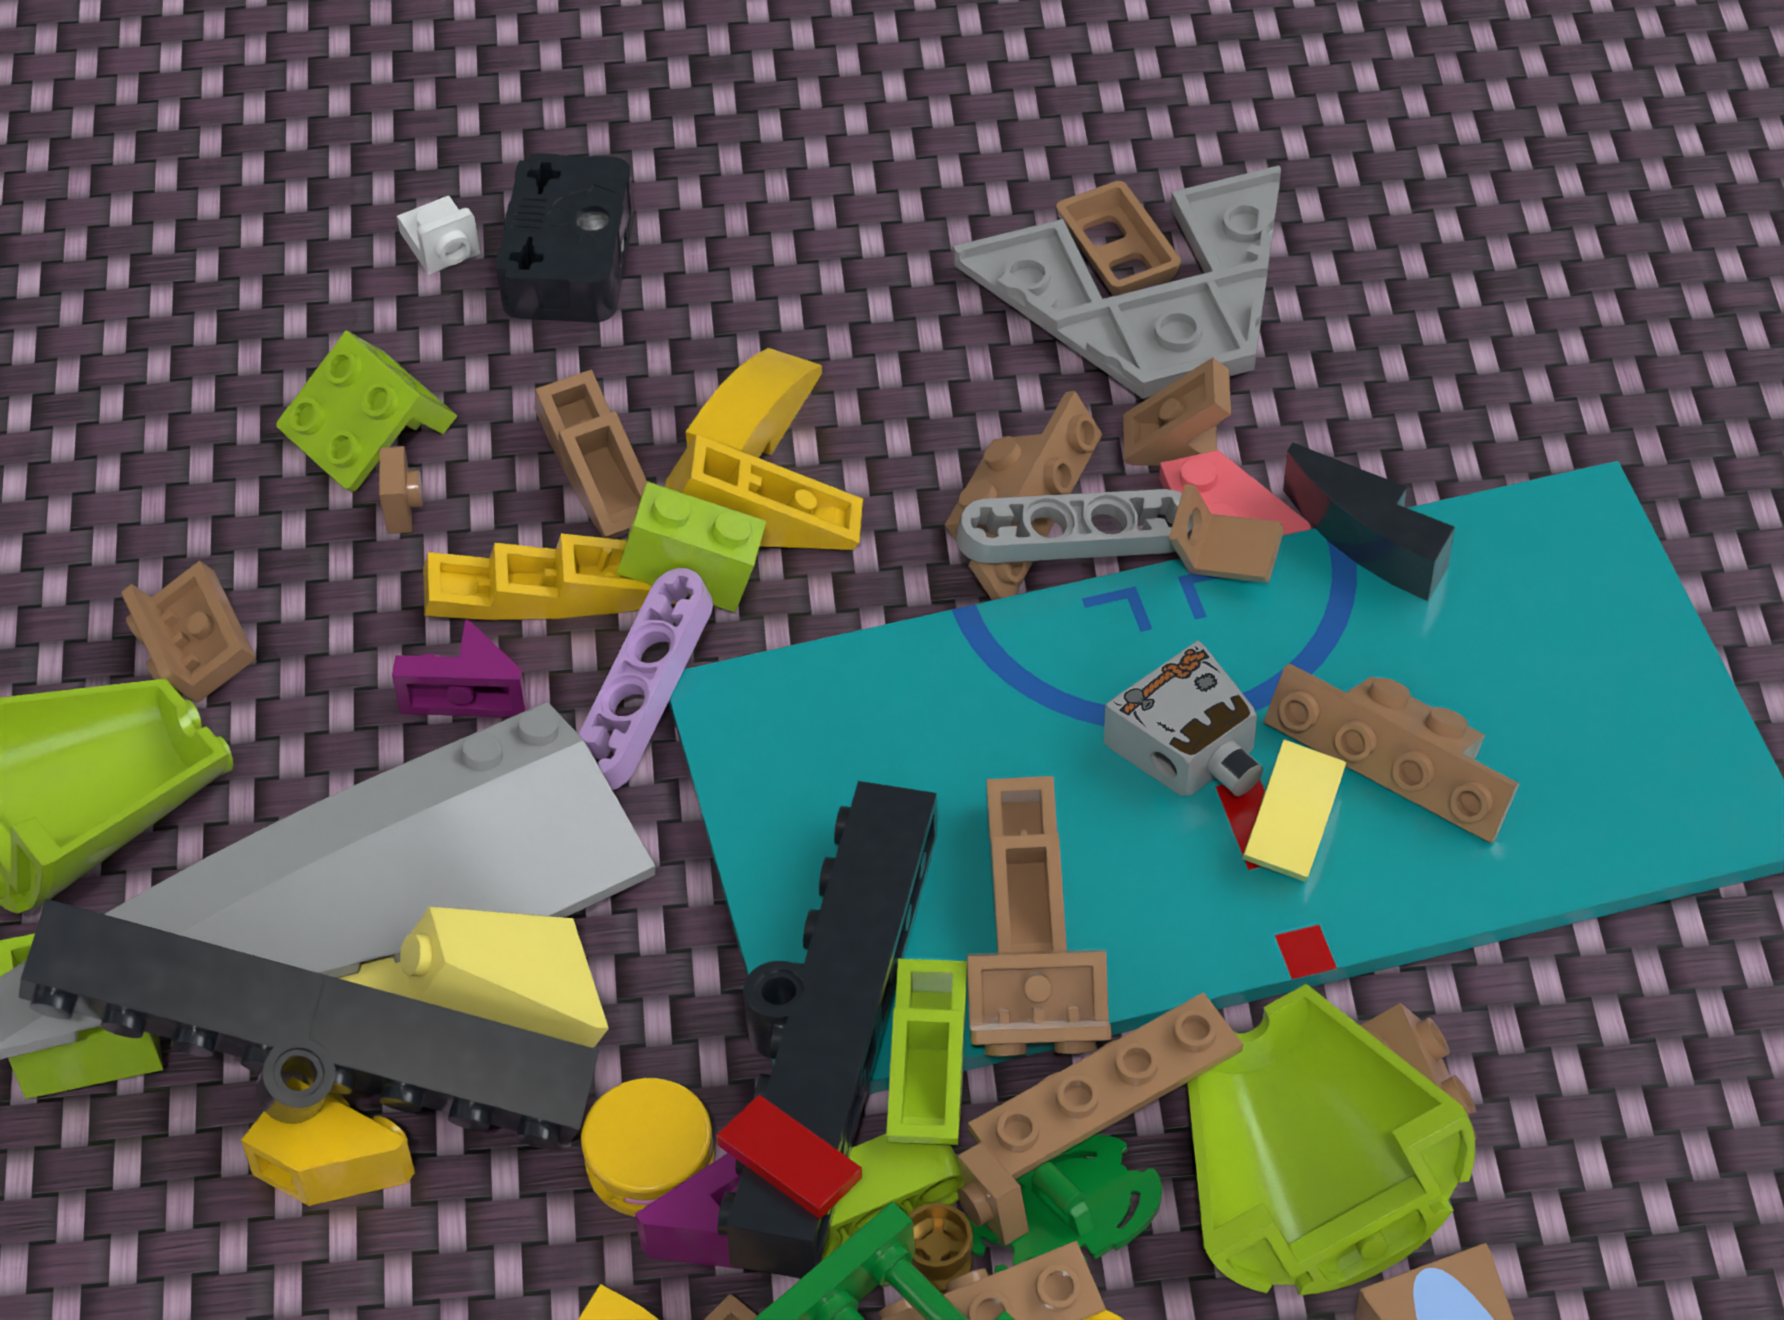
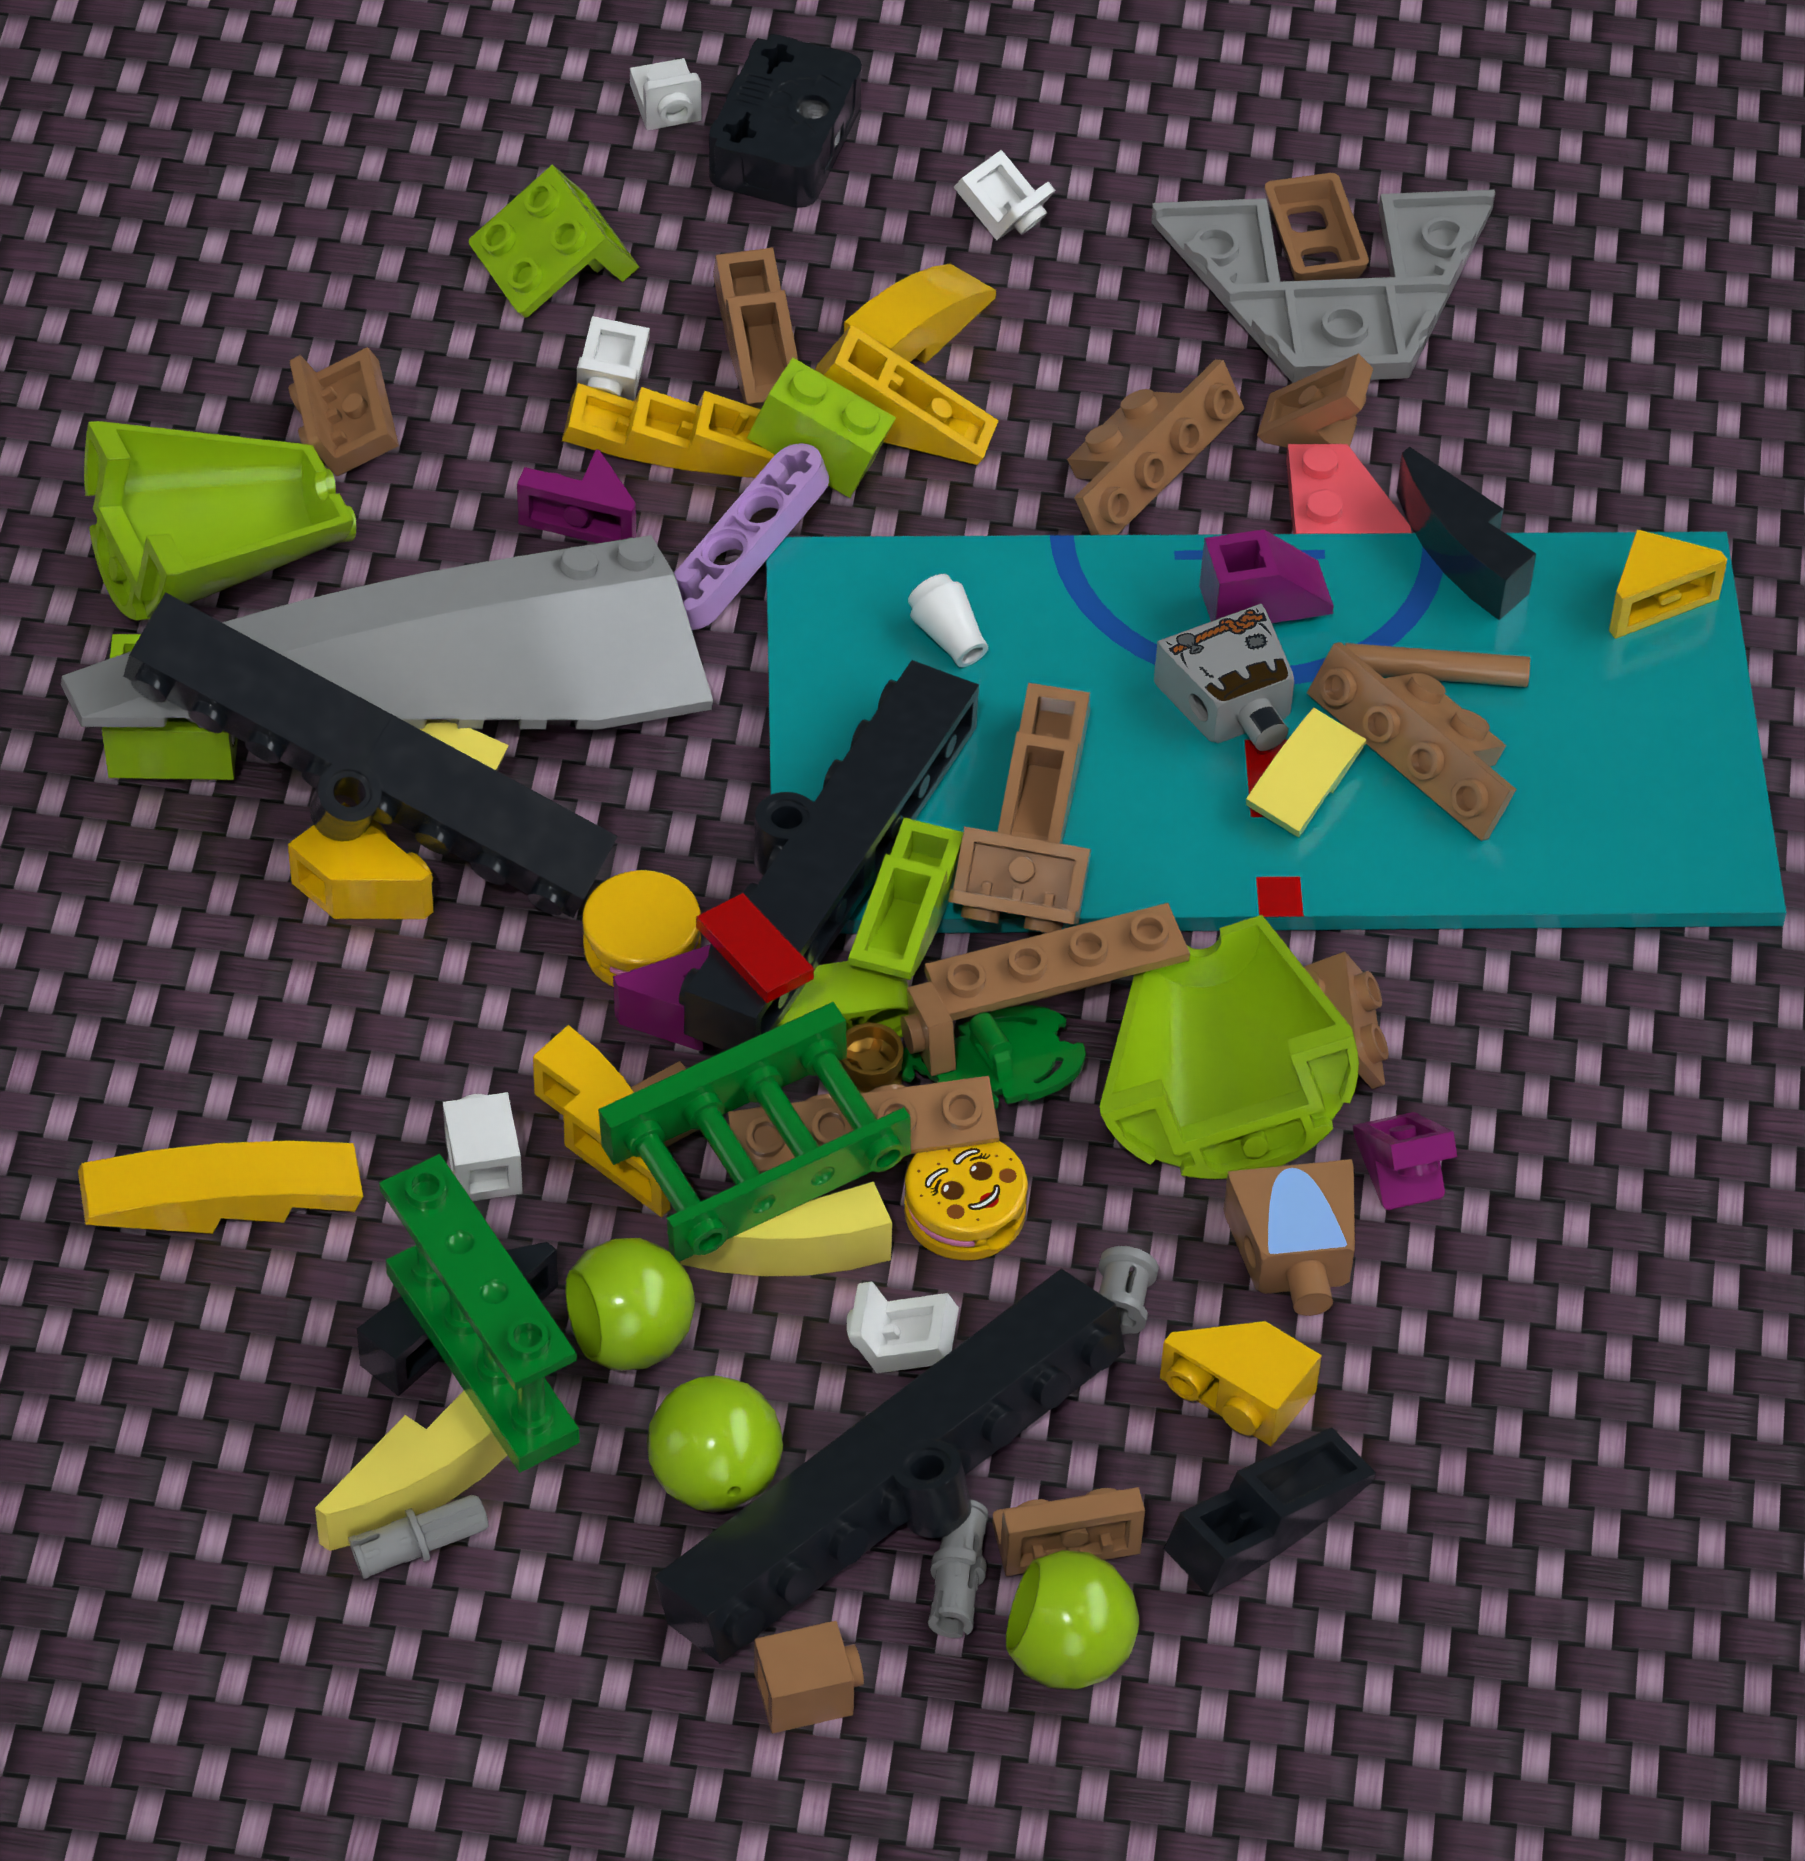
camera: 10 degrees right, 0 degrees up
medium nougat plate [379,446,423,534] -> none
light yellow slope [400,906,609,1048] -> none
light grey beam [956,489,1193,563] -> none
medium nougat bracket [1169,484,1284,583] -> none
none -> white bracket [577,316,650,401]
none -> white cone [908,574,988,667]
none -> white bracket [954,150,1056,241]
none -> magenta slope [1199,529,1334,623]
none -> medium nougat piece [1345,643,1530,687]
none -> magenta slope [1352,1112,1458,1210]
none -> yellow slope [1609,529,1728,639]

